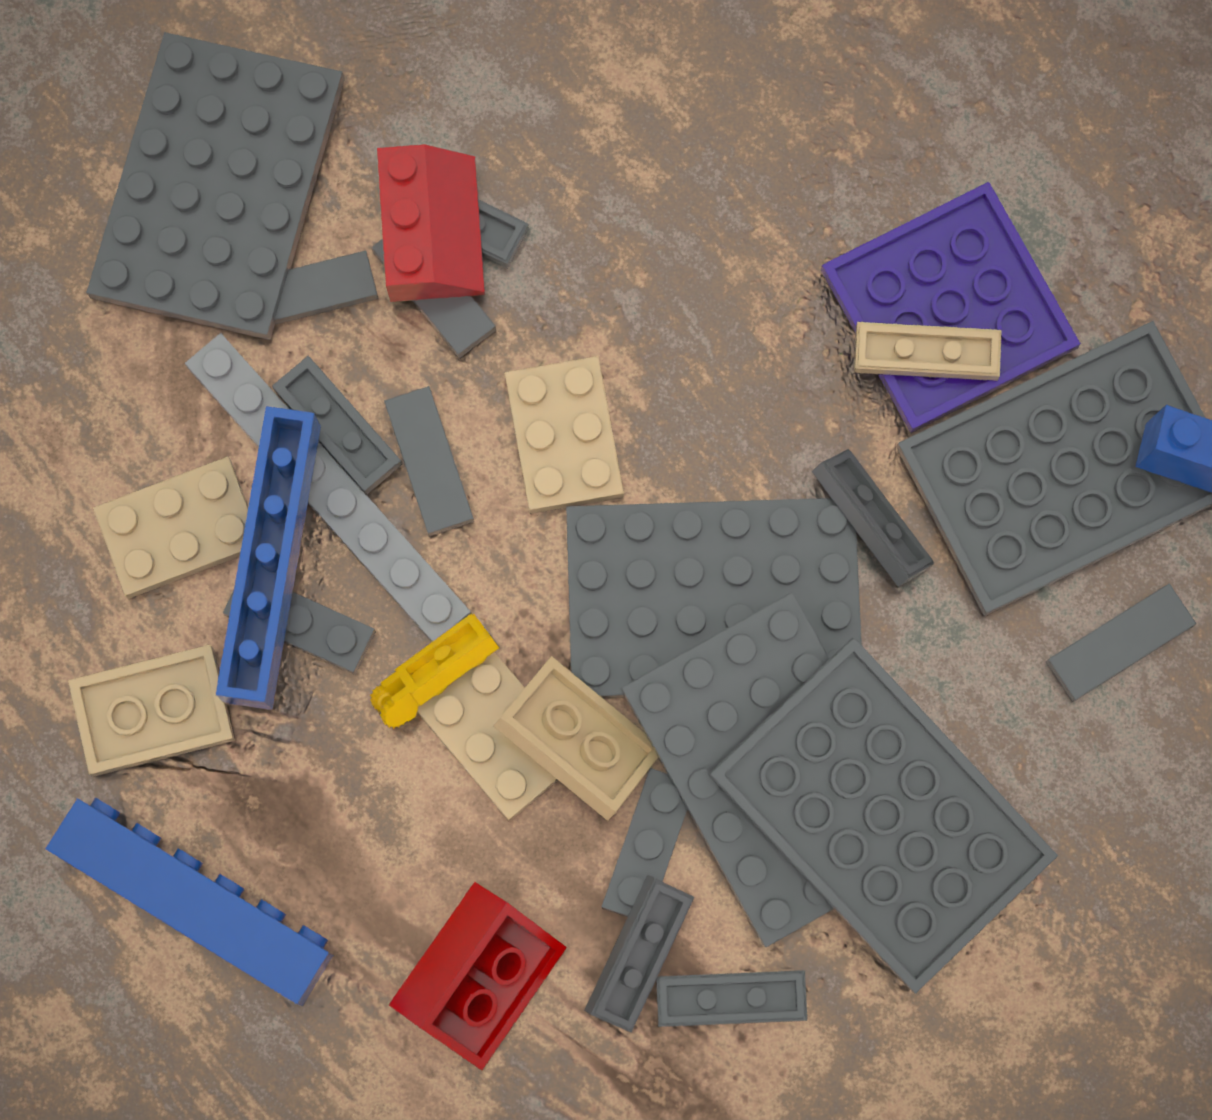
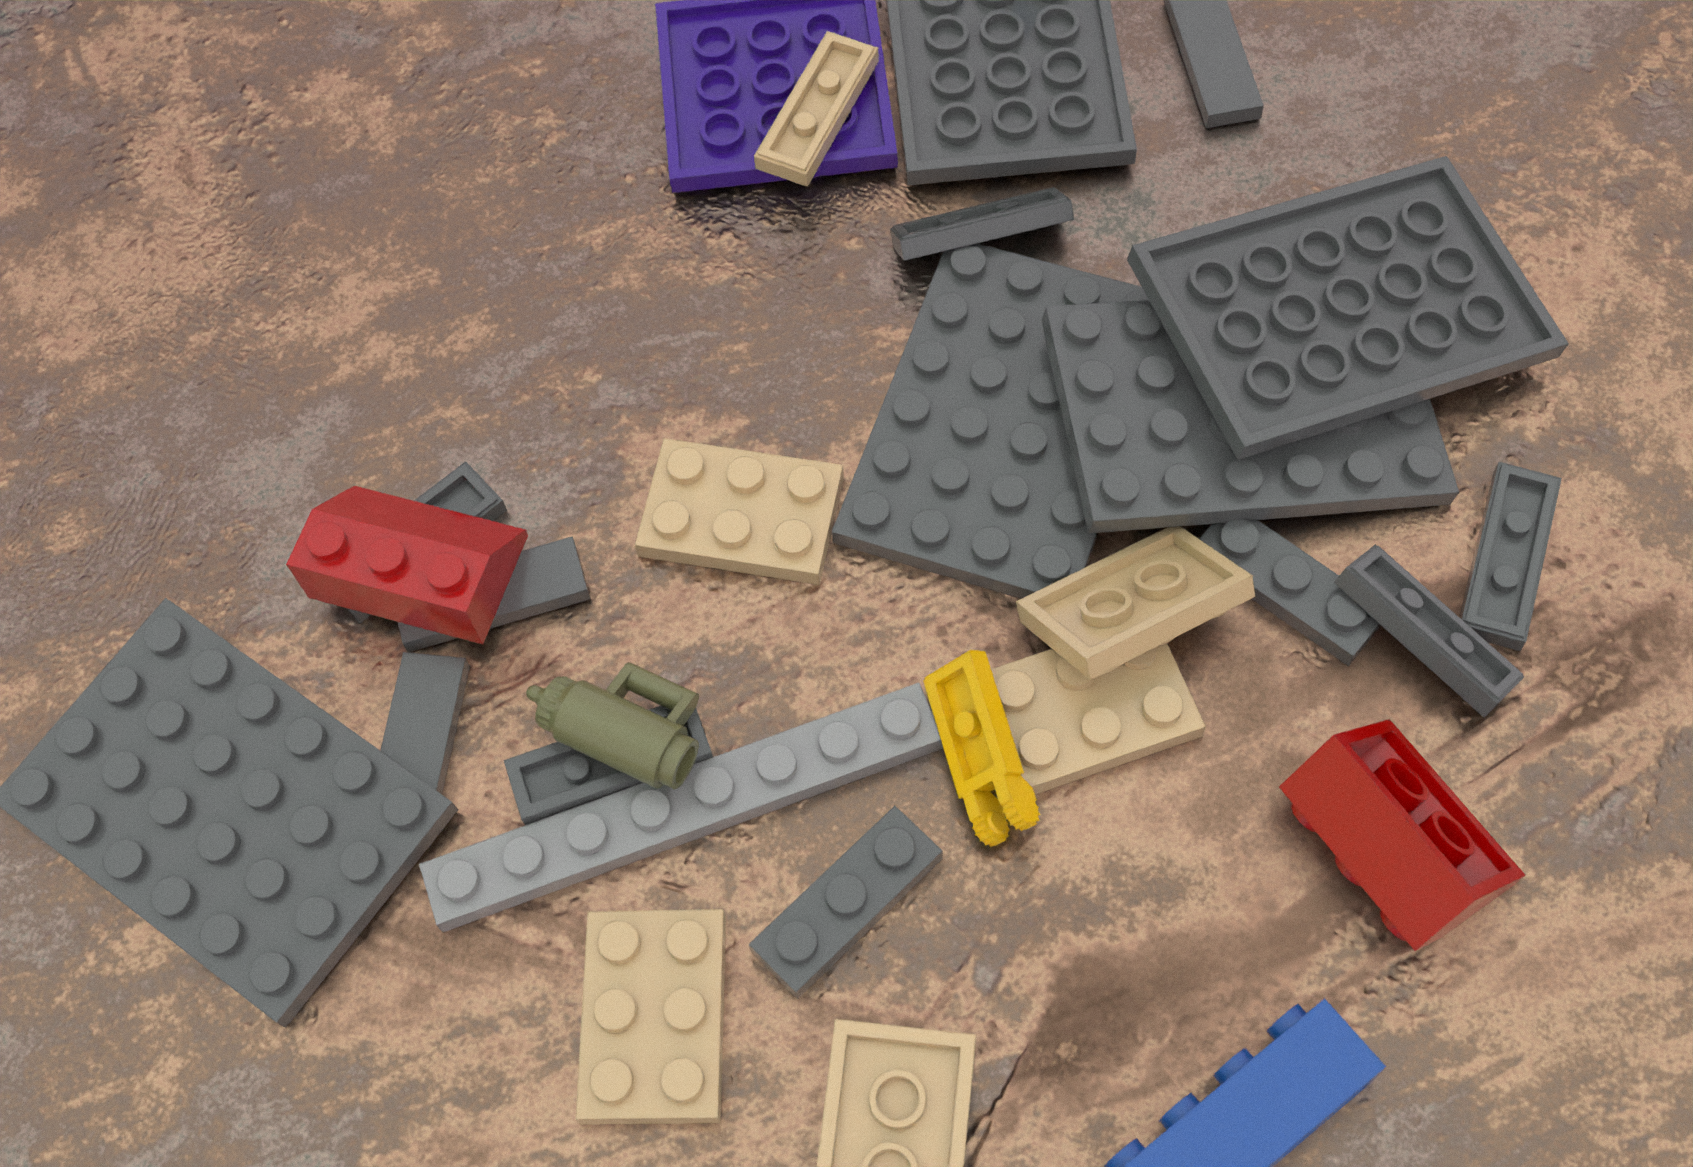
camera: 65 degrees left, 15 degrees down
blue brick [216,406,321,710] -> none
tile [384,386,474,537] -> none
none -> olive piece [526,662,699,790]

